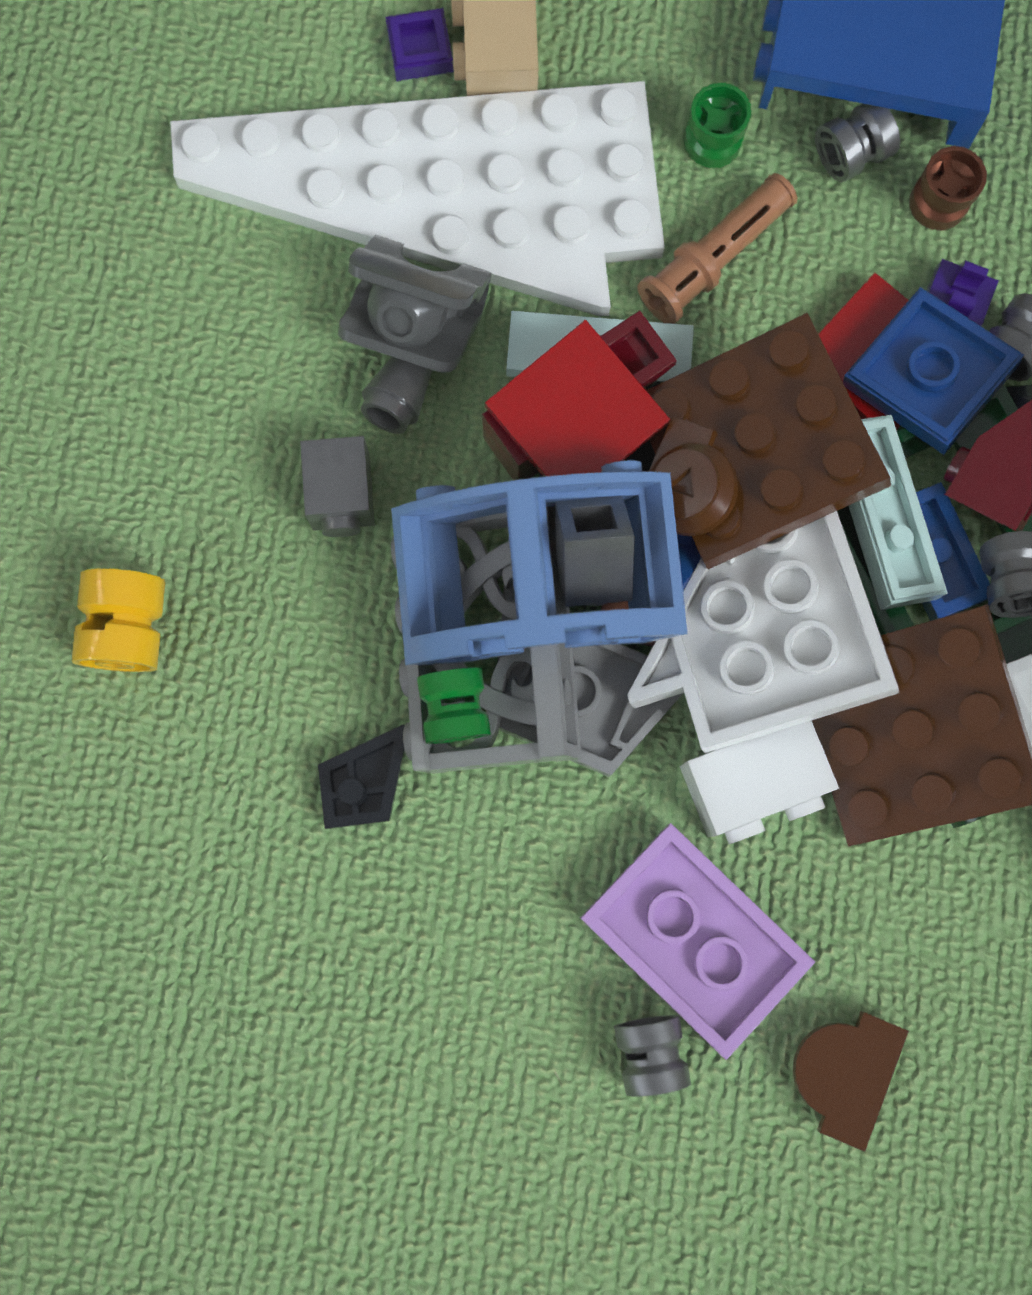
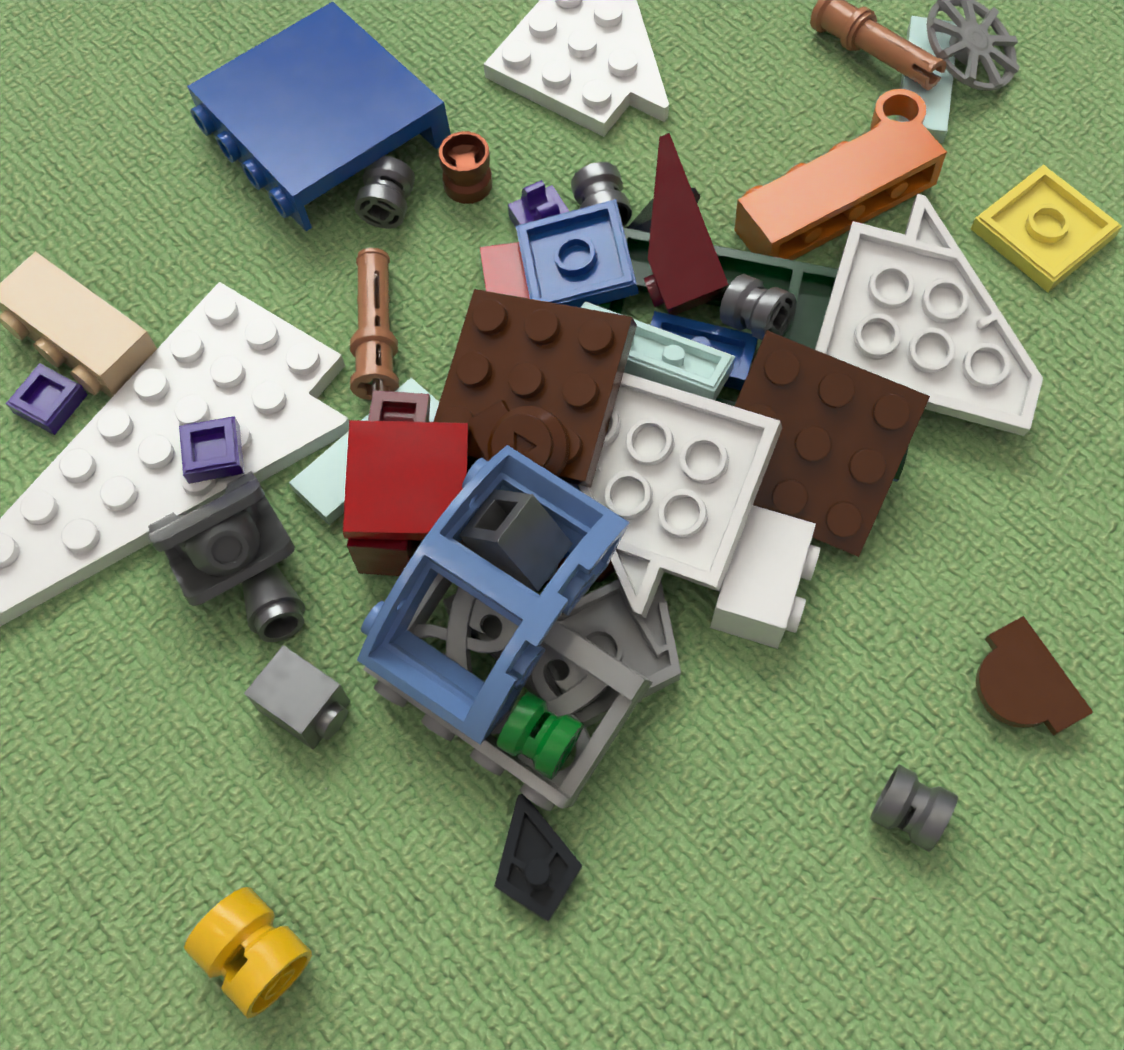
camera: 45 degrees left, 15 degrees down
lavender plate [580,823,815,1060] -> none
green wheel [684,83,752,168] -> none
none -> tile [179,416,245,484]

